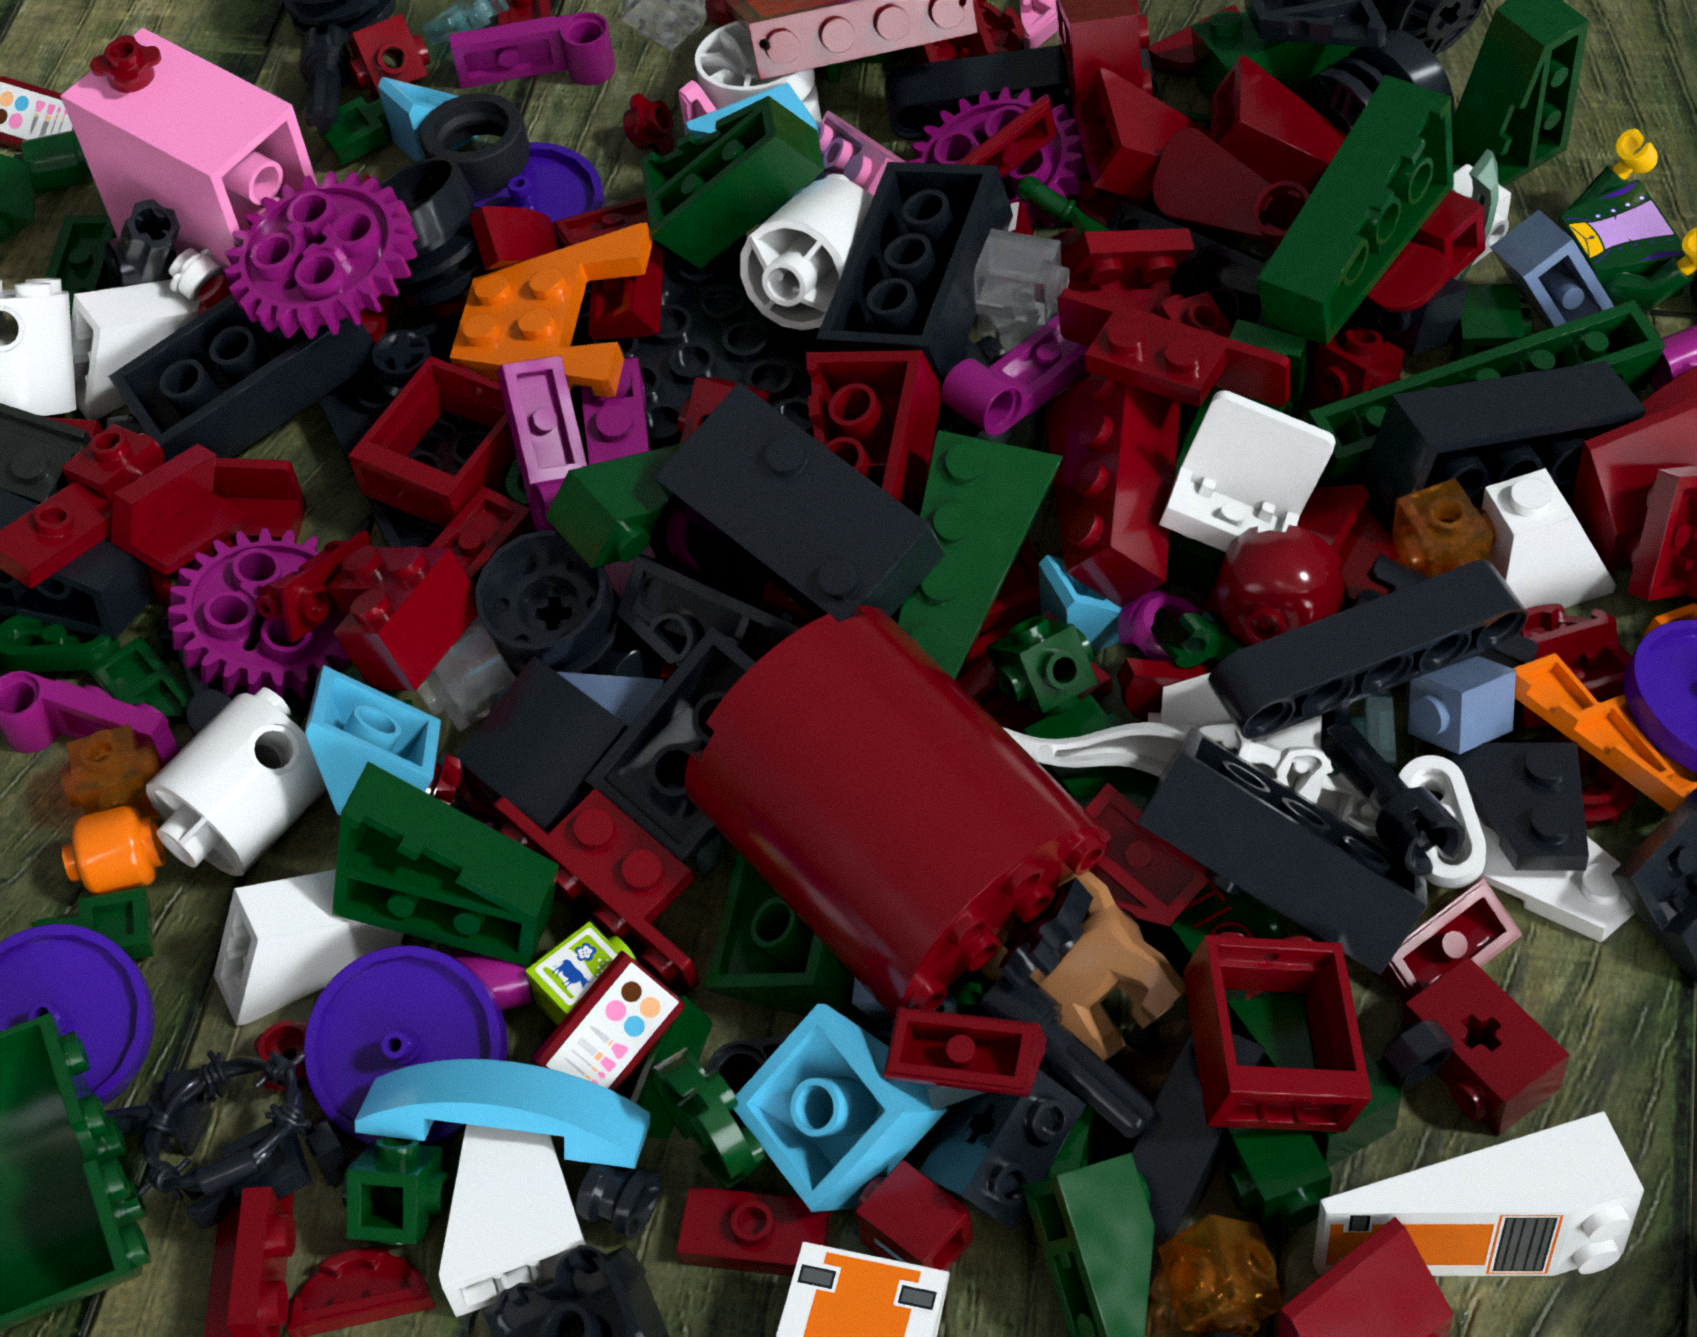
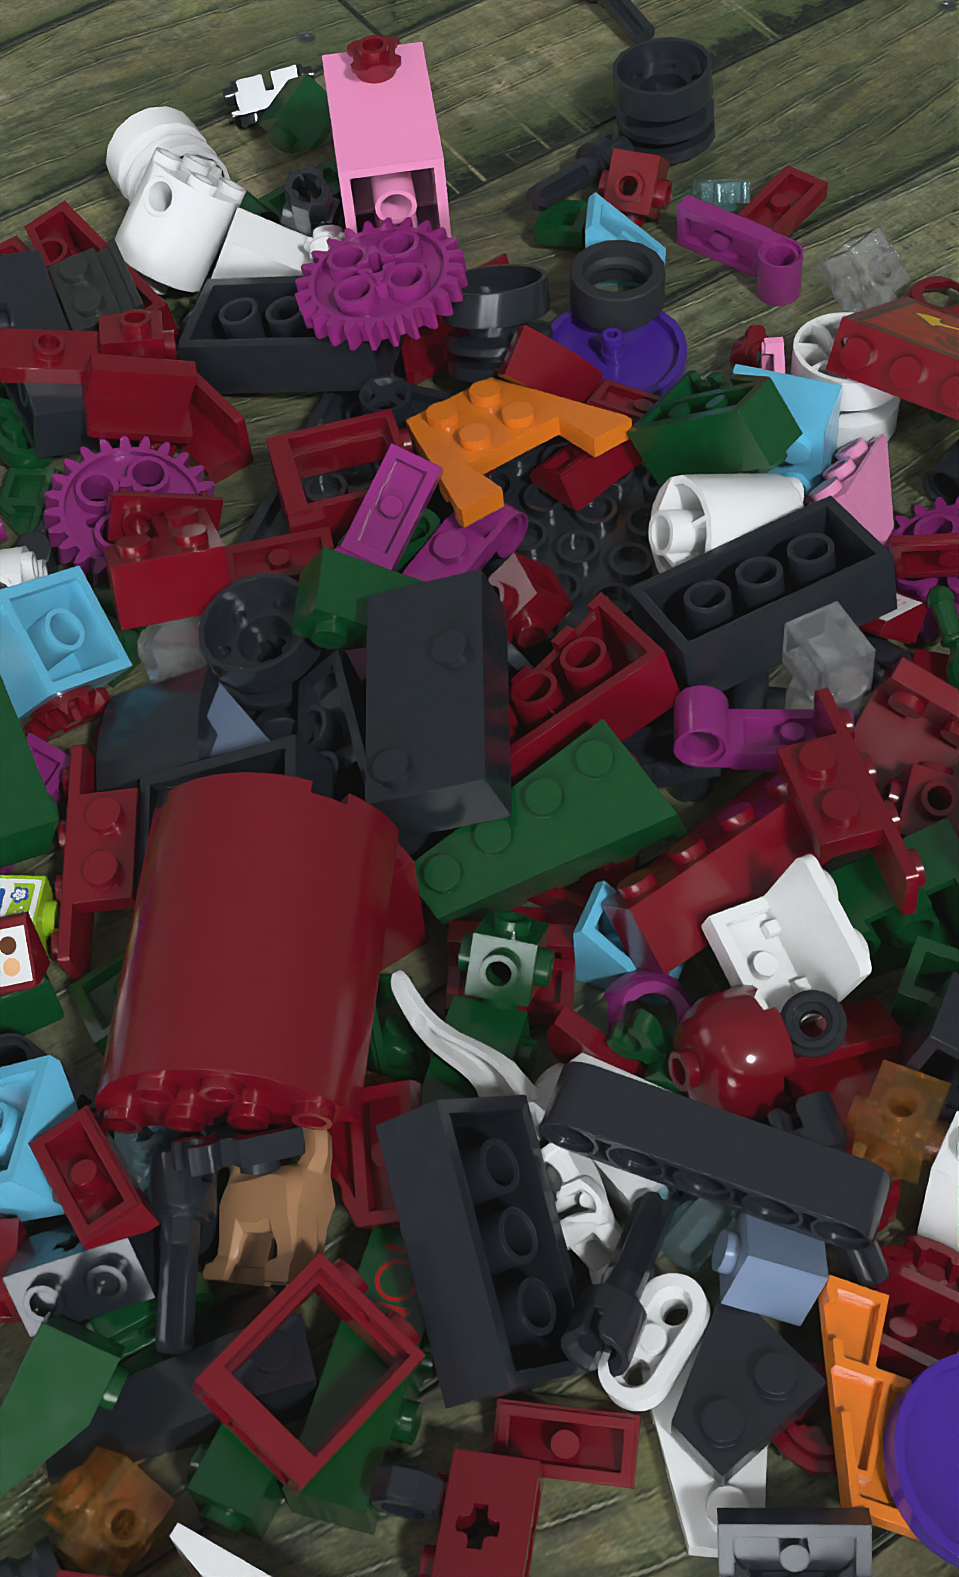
camera: 45 degrees right, 0 degrees up
none -> black plate [780,990,847,1058]

